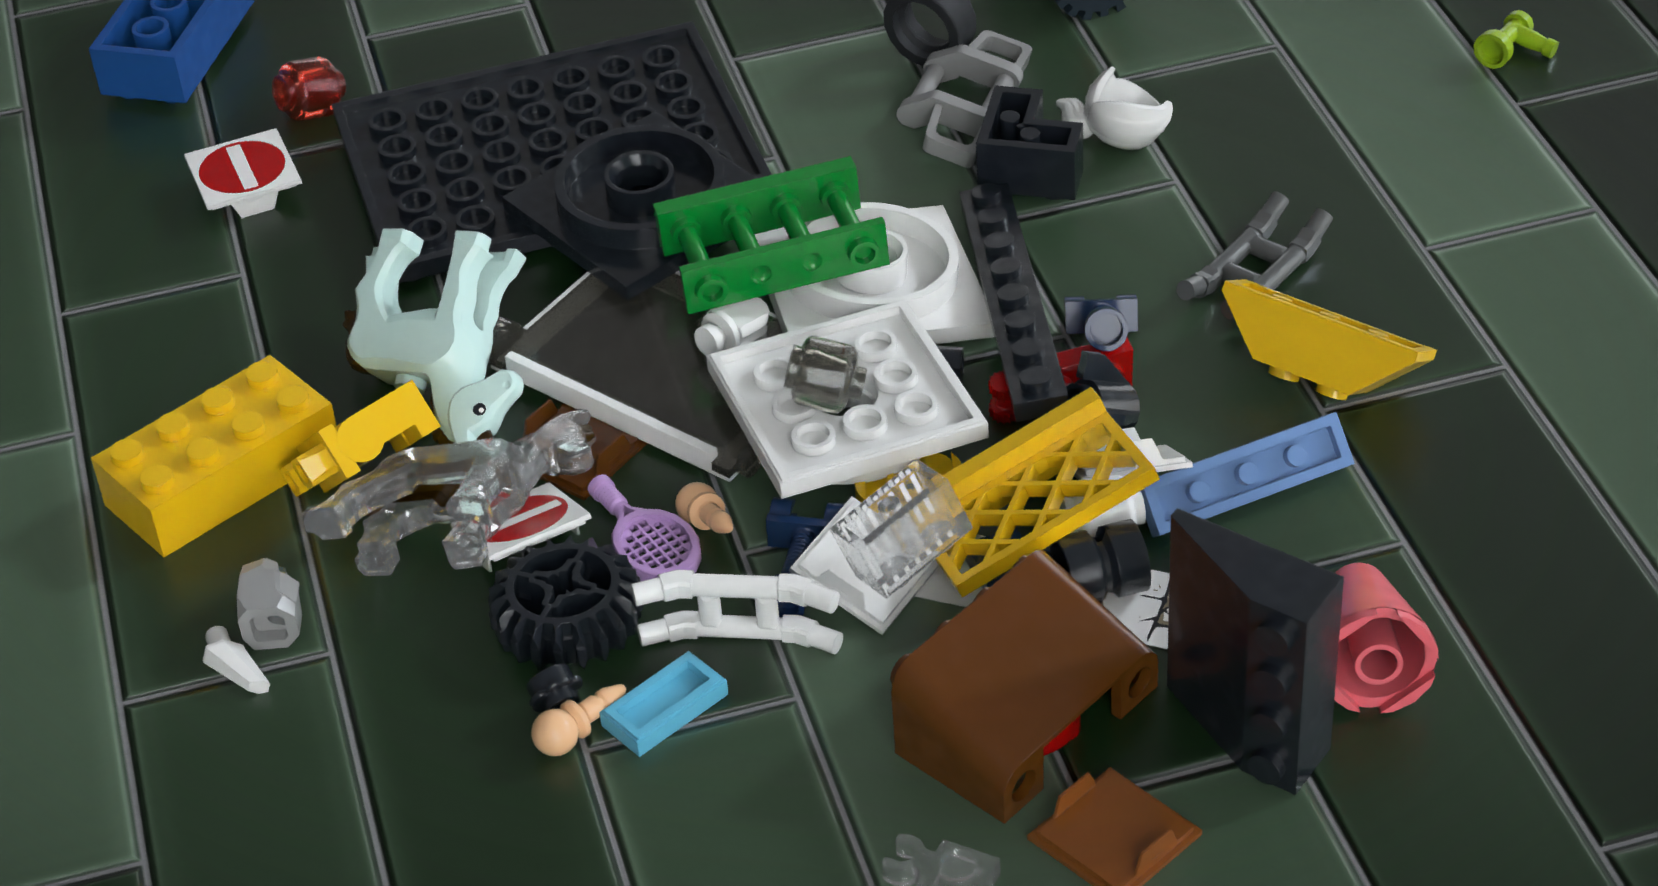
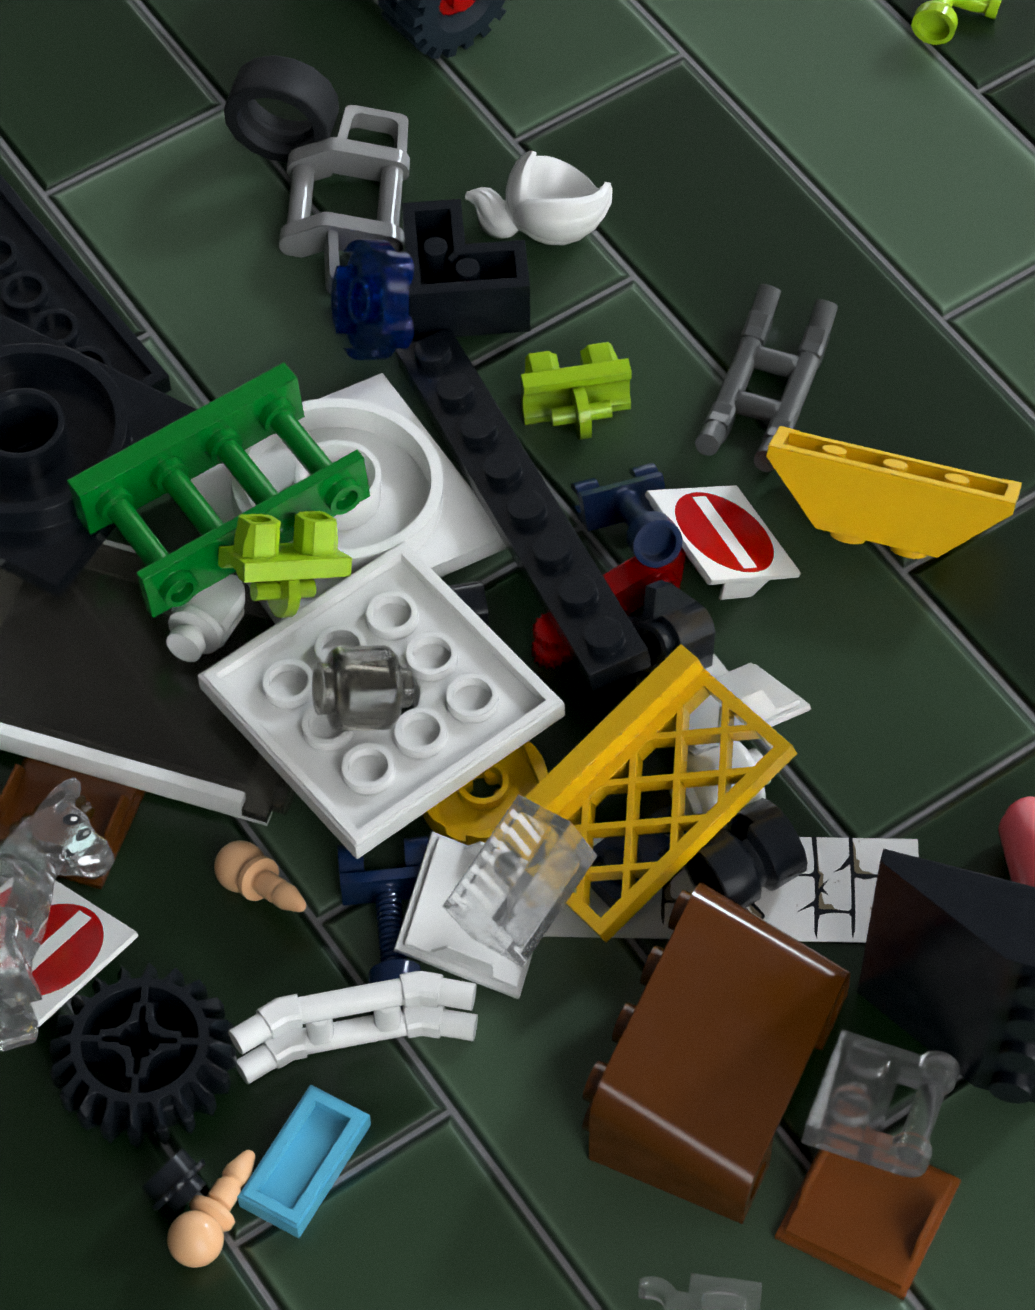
camera: 20 degrees left, 15 degrees up
lavender piece [588,474,702,581] -> none
medium blue plate [1141,412,1355,537] -> none
none -> lime hips [218,511,352,618]
none -> clear blue plate [331,239,414,360]
none -> lime hips [521,342,632,440]
none -> piece [645,485,801,600]
none -> clear plate [802,1030,960,1178]

